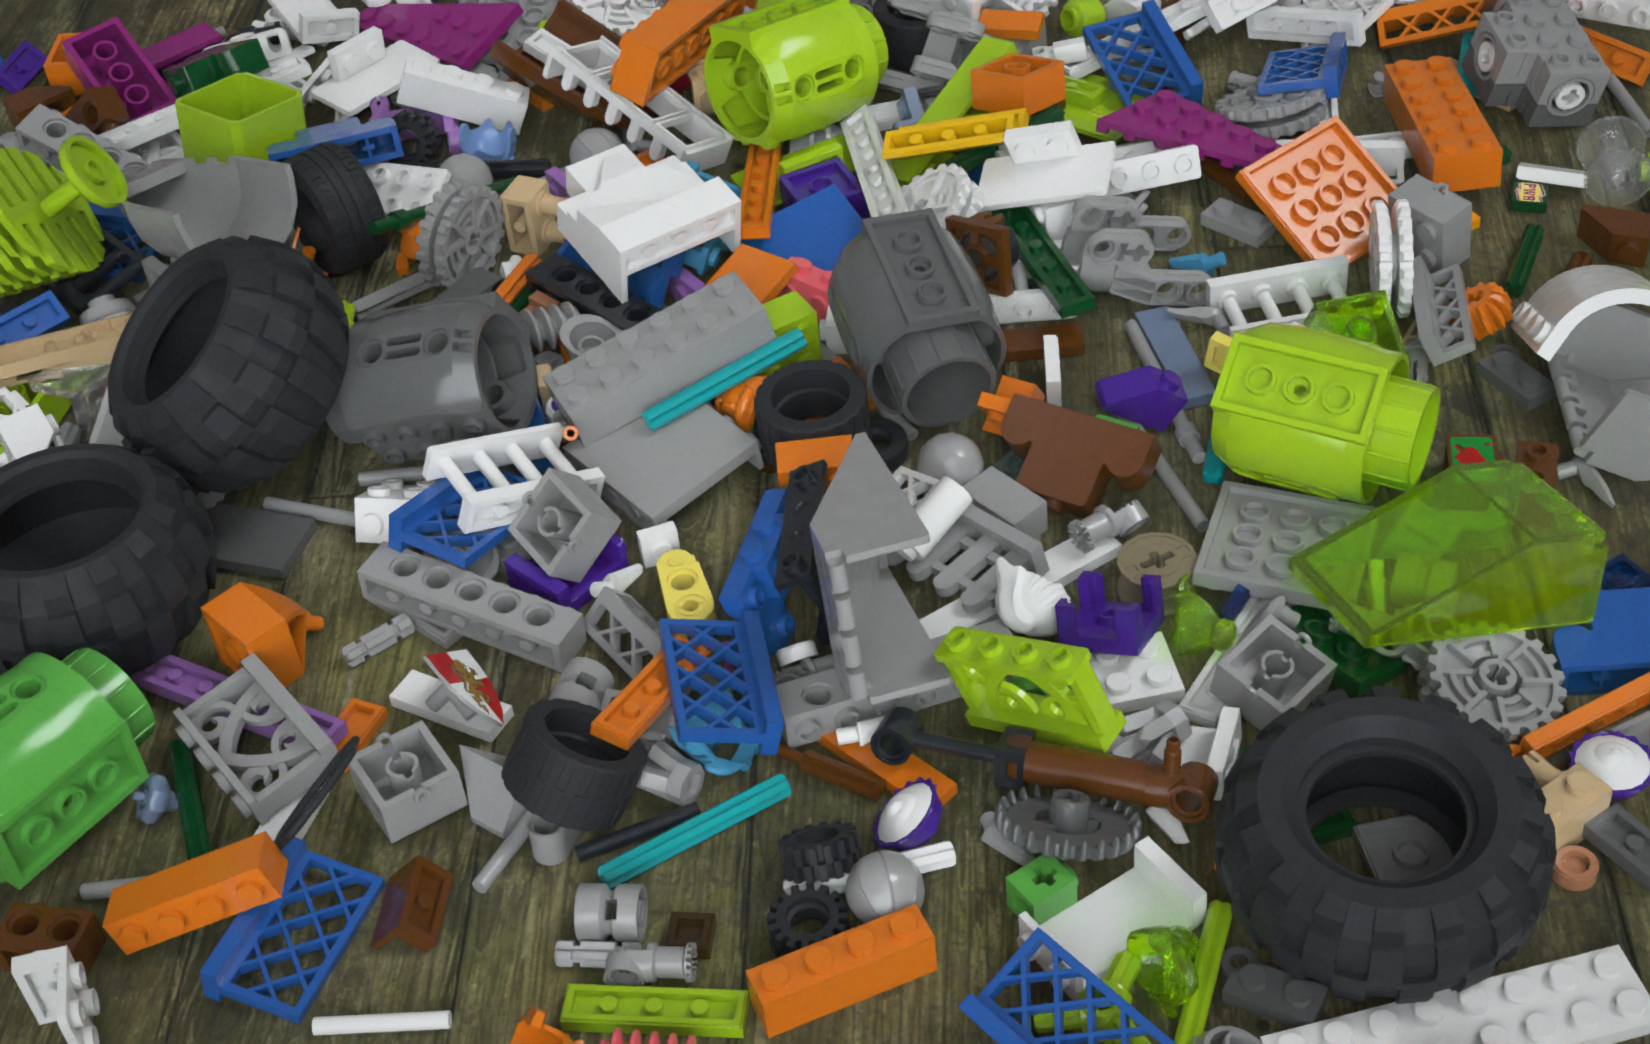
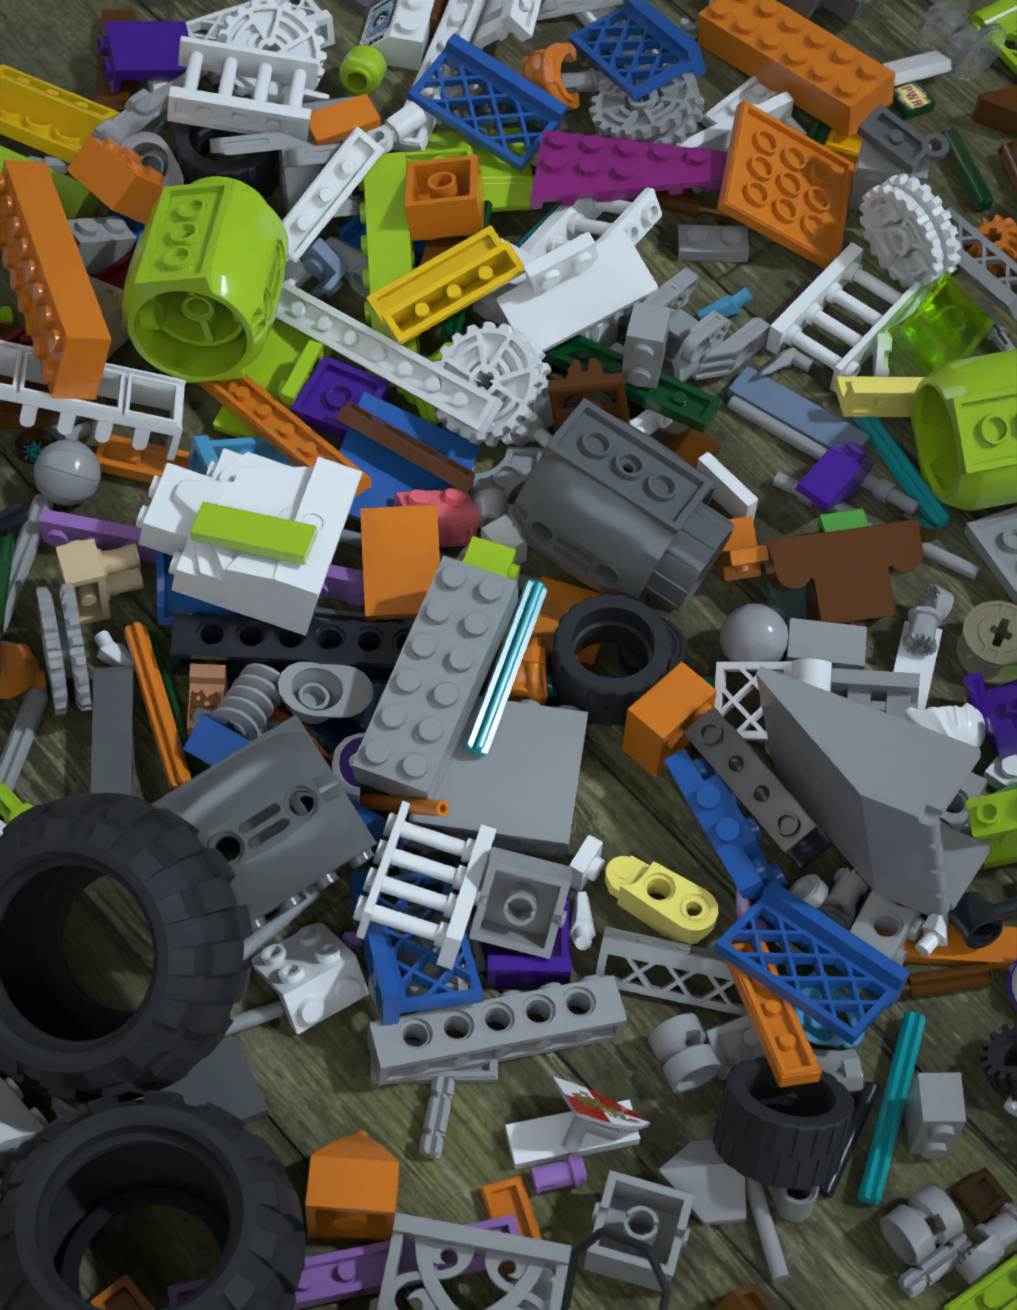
camera: 50 degrees left, 15 degrees up
none -> lime tile [190,501,317,565]
none -> white tile [282,126,385,262]
none -> reddish brown tile [336,400,475,493]
none -> orange helmet [521,42,581,110]
none -> medium lavender pin [530,1154,587,1195]
none -> light grey brick [622,301,671,389]
none -> dark grey hinge [857,104,949,175]
none -> dark brown tile [901,513,938,542]
none -> light grey brick [904,1073,966,1159]

